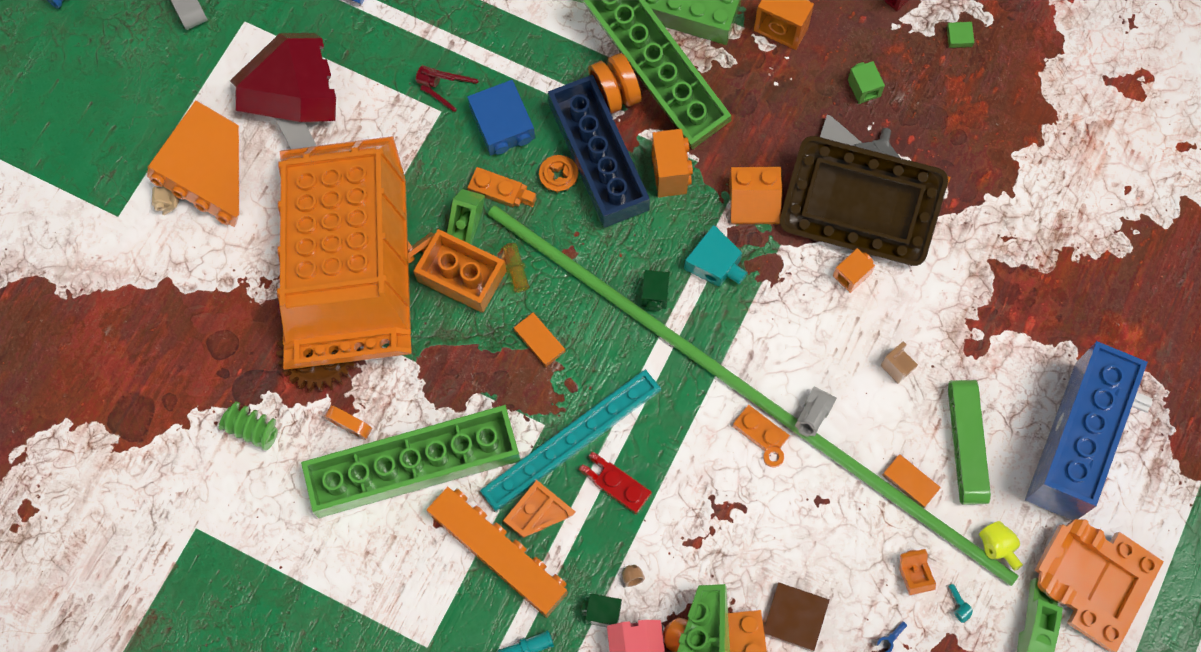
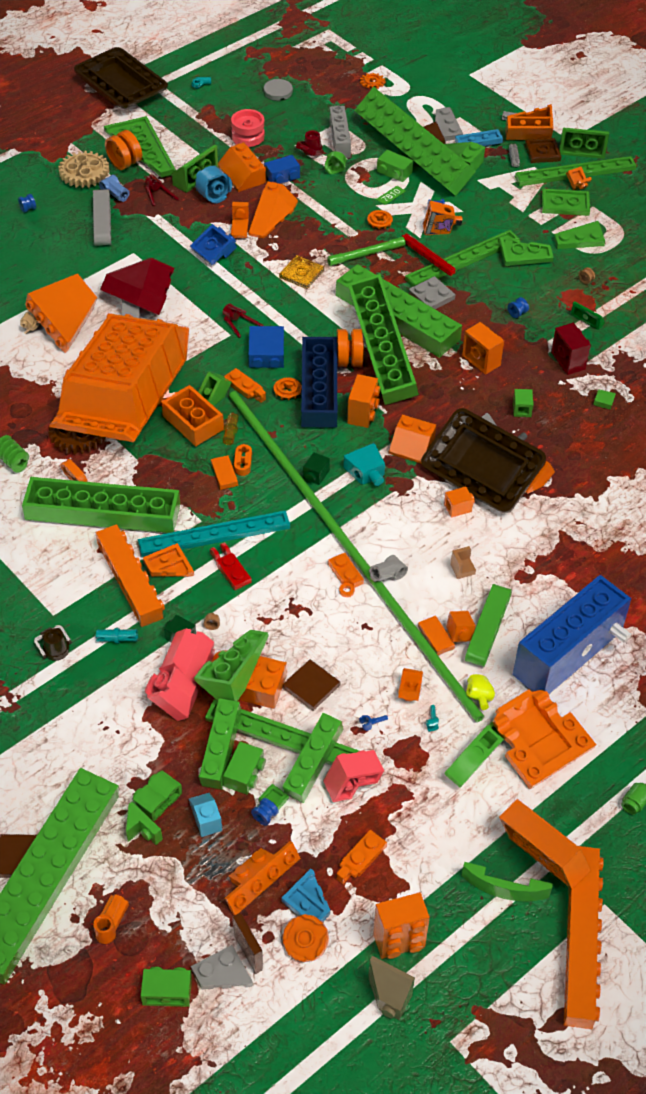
camera: 20 degrees right, 20 degrees down
none -> orange beam [234,444,252,476]
none -> orange brick [446,611,476,642]

